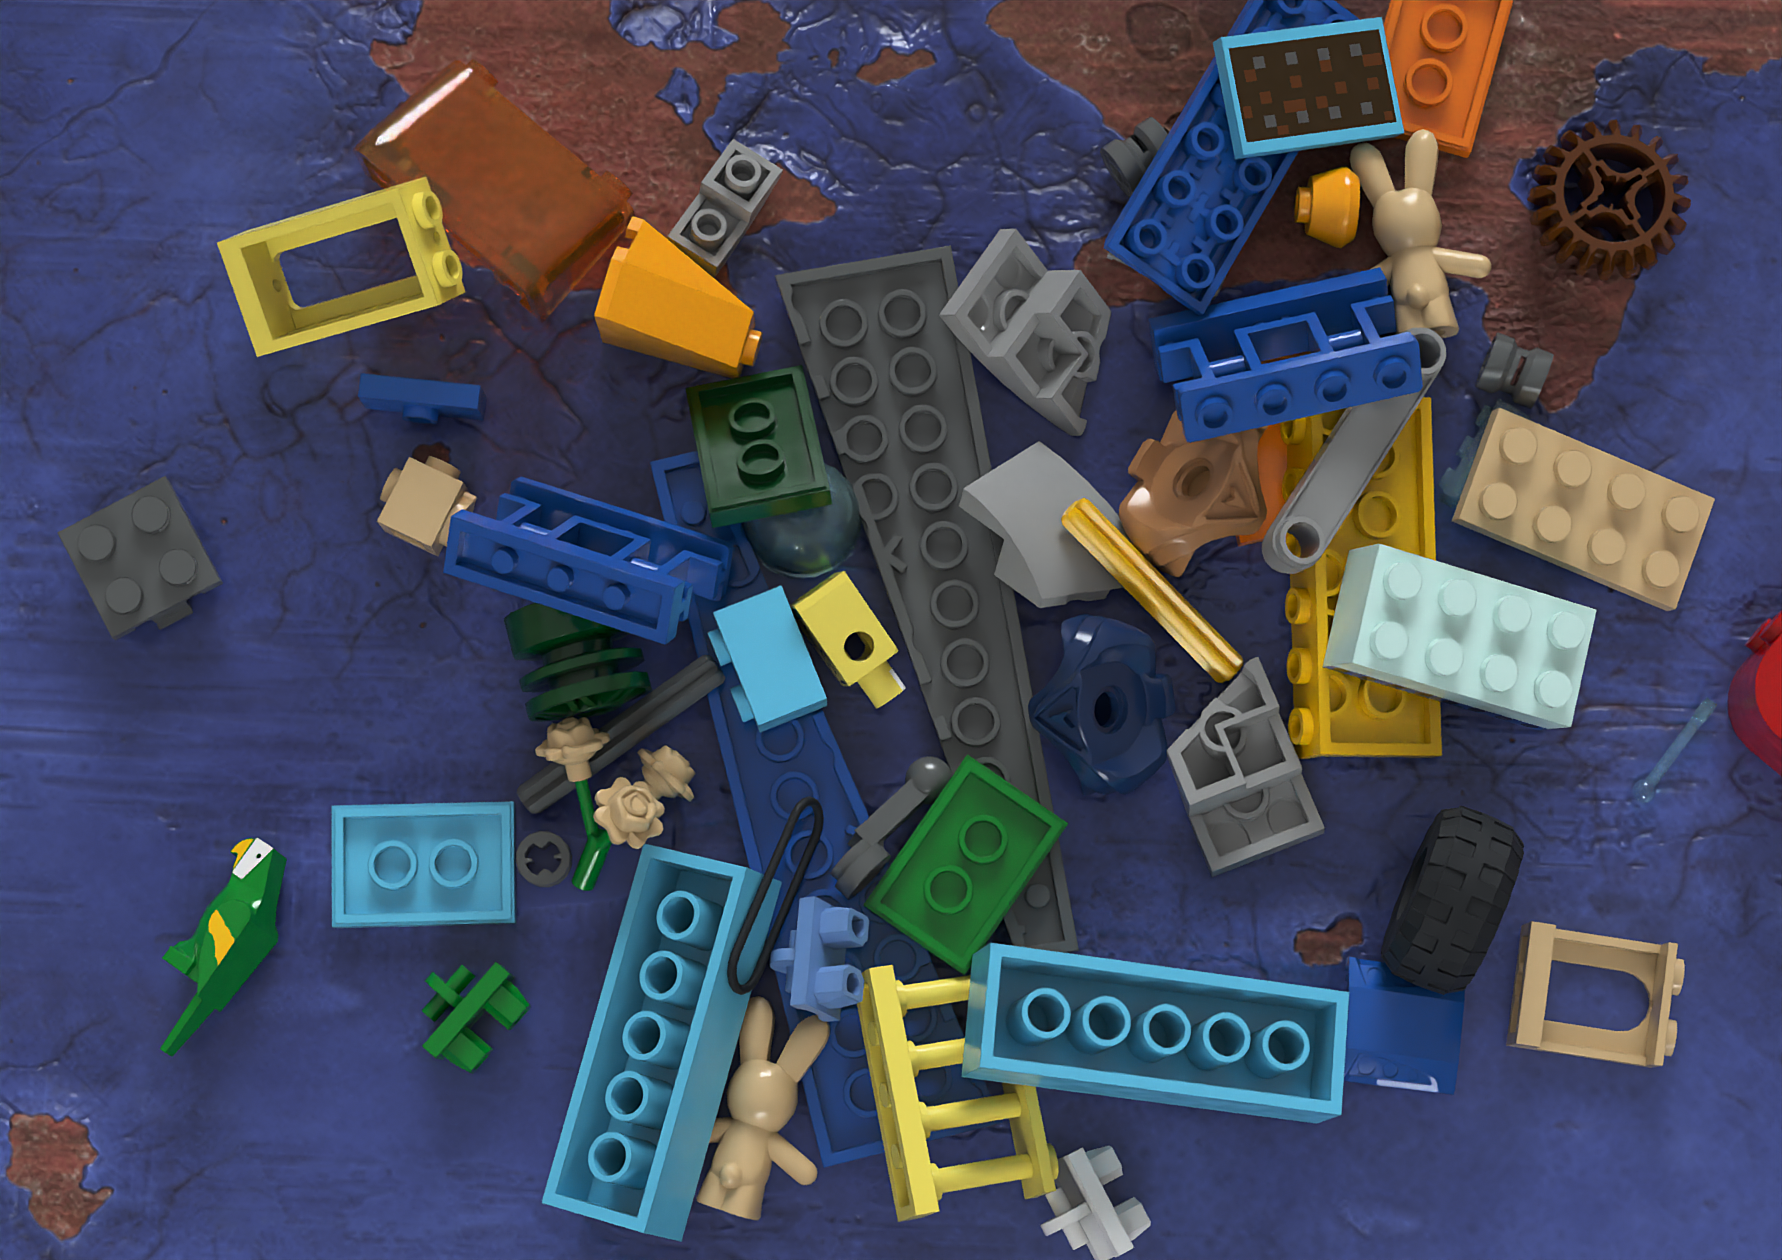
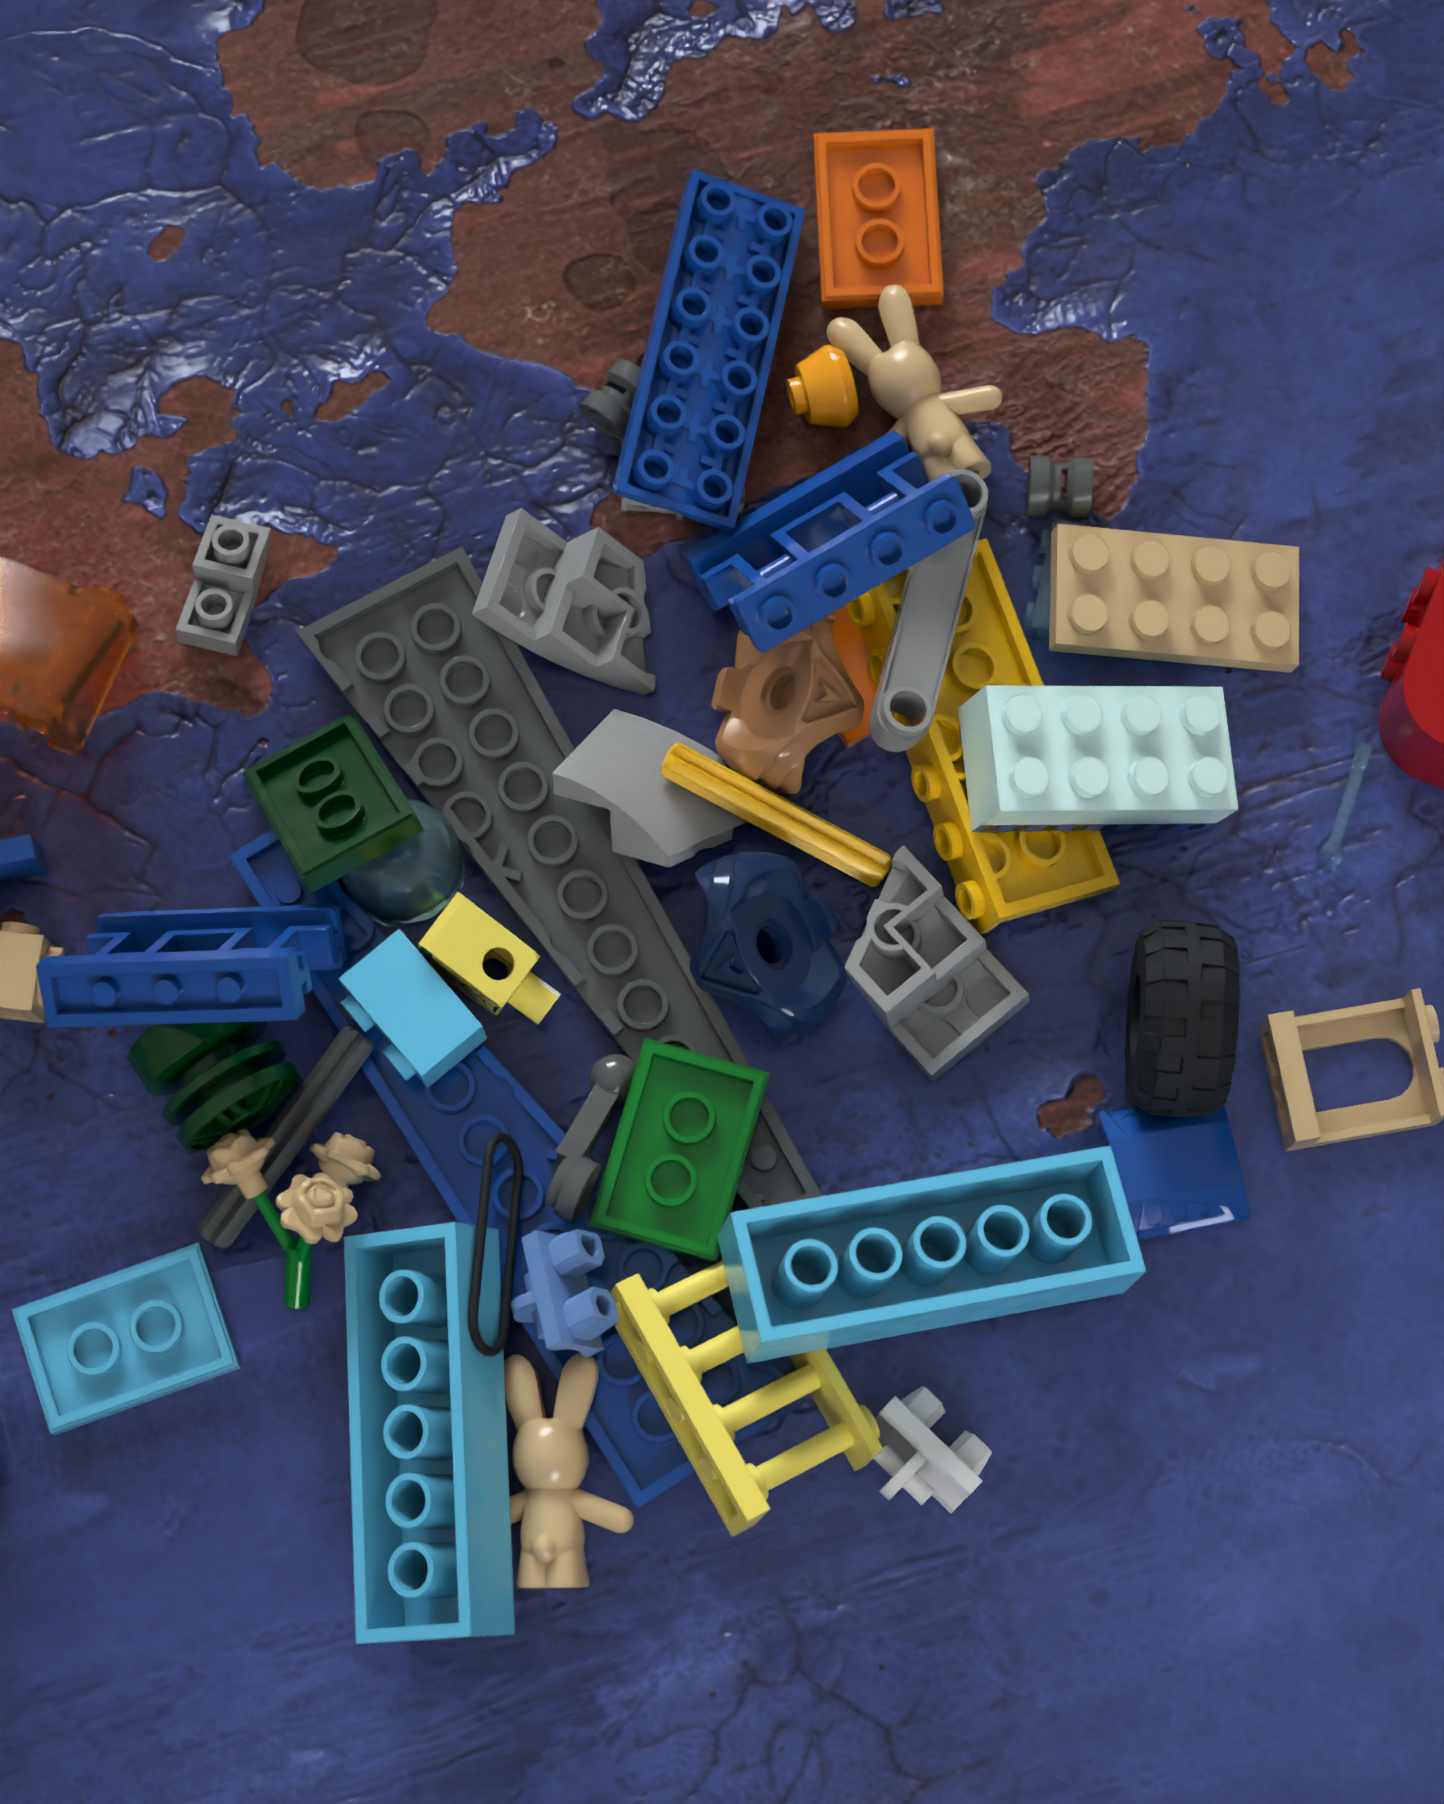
camera: 15 degrees left, 5 degrees down
green hips [421,962,532,1074] -> none
dark grey bush [516,831,572,887] -> none
light orange slope [594,216,763,379] -> none
tile [1213,17,1404,159] -> none
reddish brown gear [1527,119,1691,281] -> none

